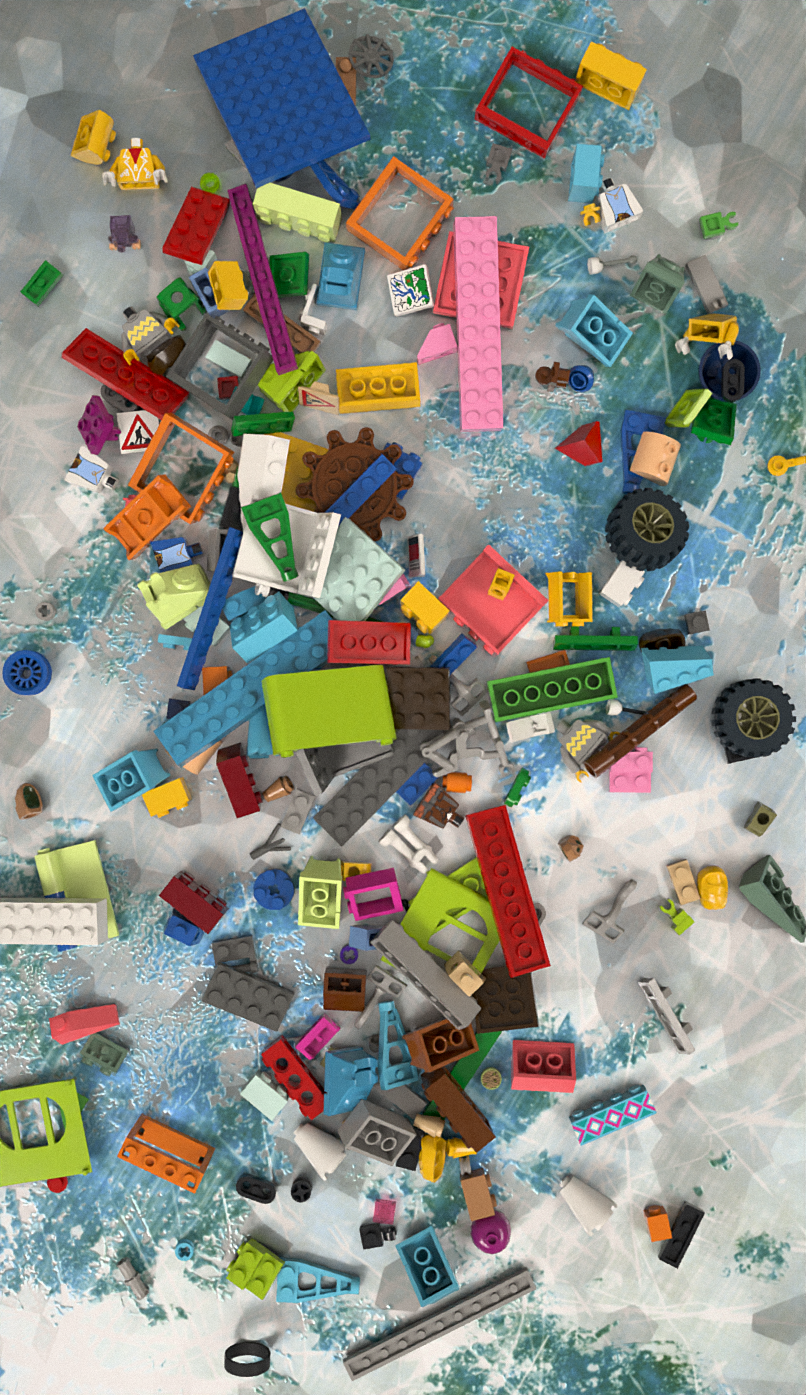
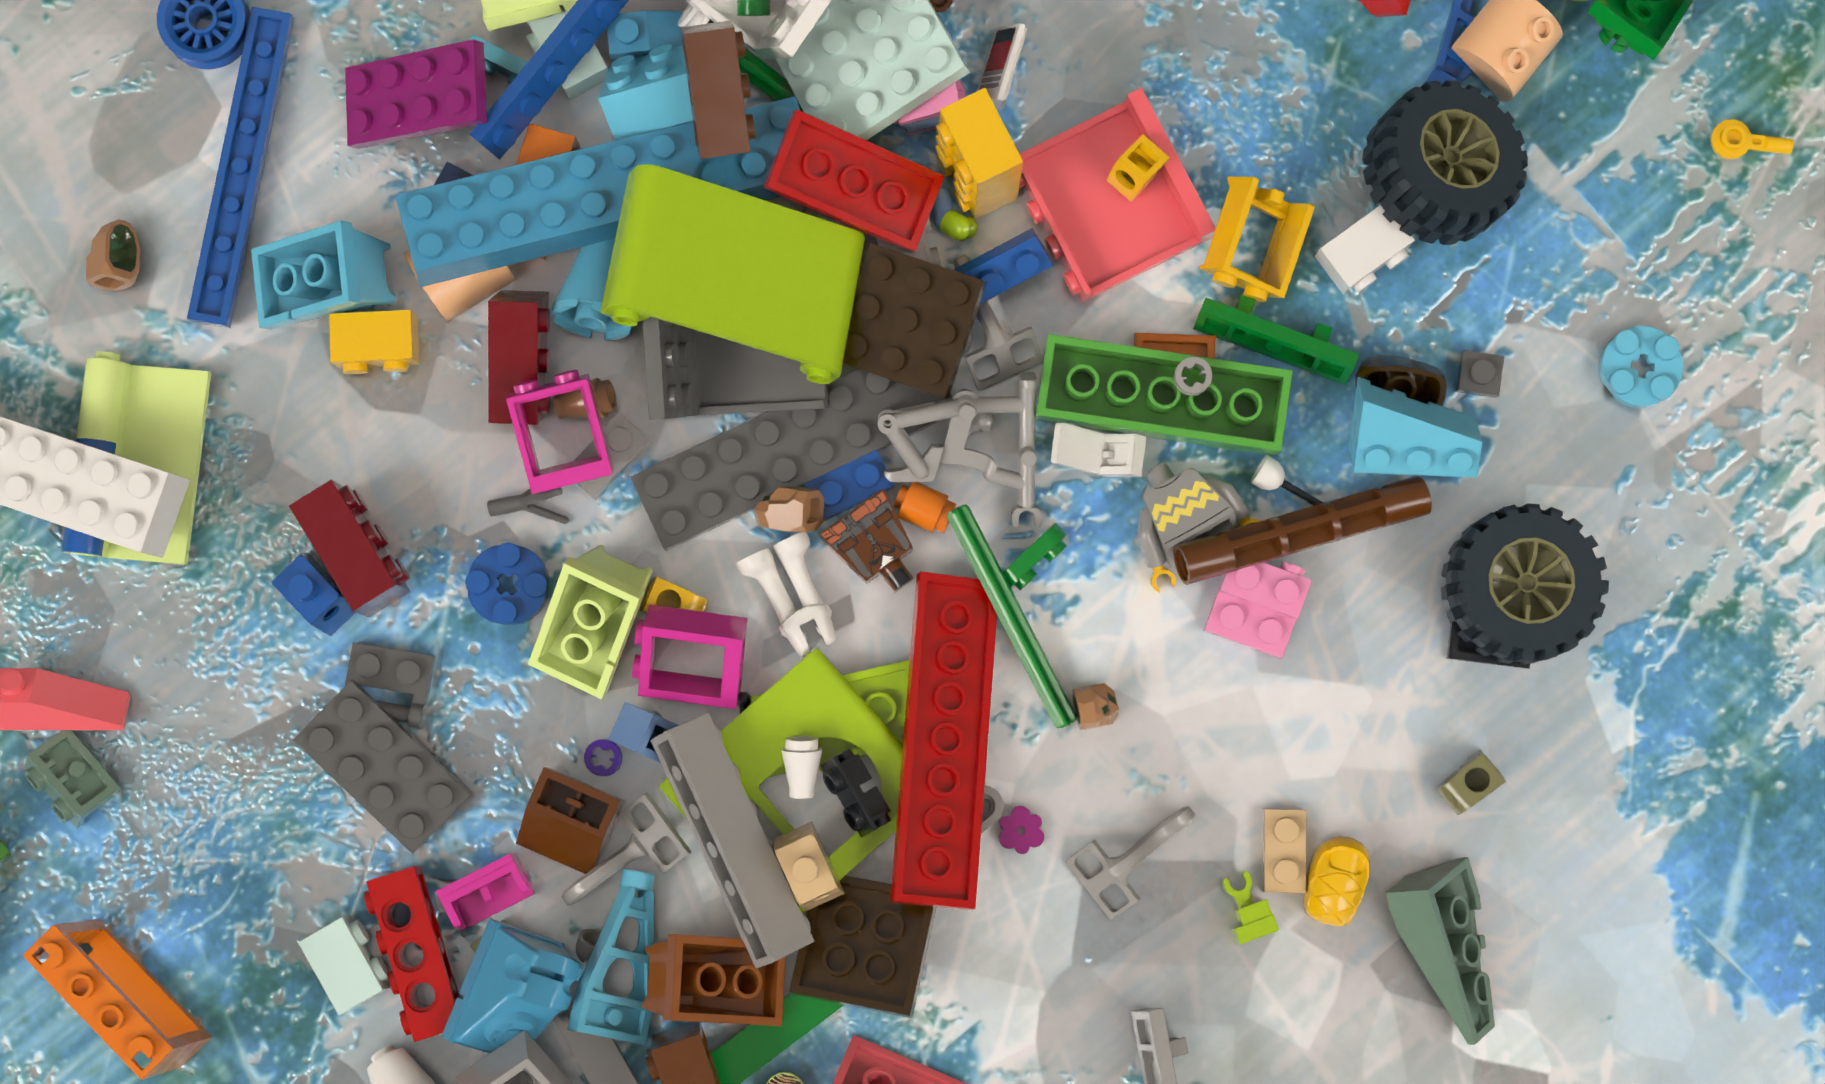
camera: 20 degrees right, 5 degrees down
none -> blue plate [187,7,295,328]
none -> magenta plate [345,39,487,149]
none -> dark pink window [506,370,614,494]
none -> reddish brown brick [680,21,756,159]
none -> medium nougat rock [754,486,824,532]
none -> white cone [781,736,822,799]
none -> black hinge [820,748,892,838]
none -> axle [947,504,1077,728]
none -> magenta plant [999,806,1044,854]
none -> light grey bush [1173,357,1213,396]
none -> medium azure plate [1598,326,1684,408]

